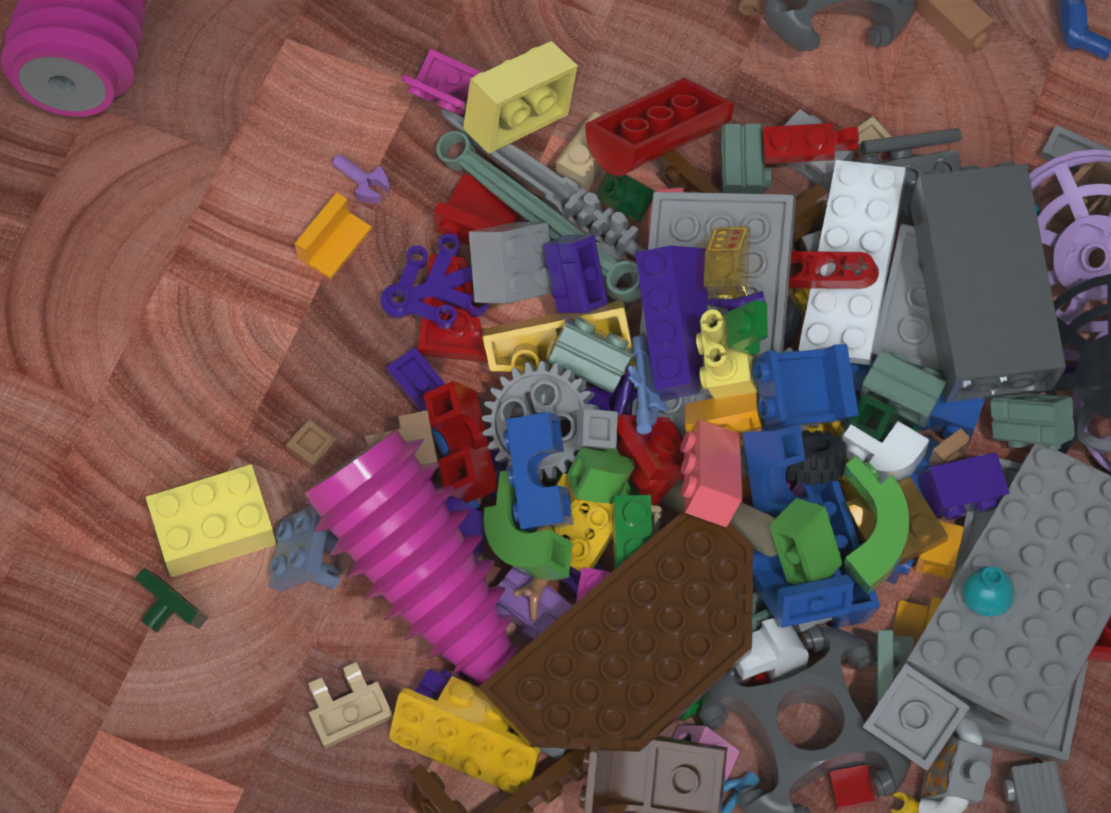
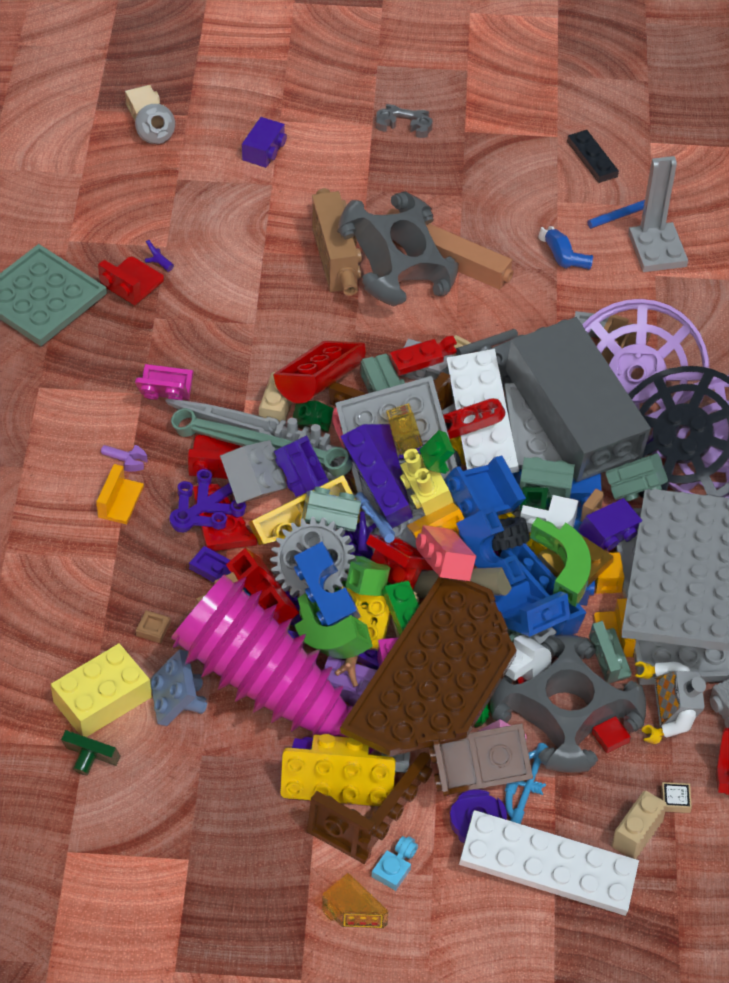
camera: 20 degrees left, 15 degrees down
tan plate [308,662,393,749] -> none
light yellow brick [463,41,578,154] -> none
light grey plate [576,409,618,450] -> none
bright green brick [769,498,843,585] -> none
light grey plate [863,663,970,771] -> none
teal brick [962,566,1015,617] -> none

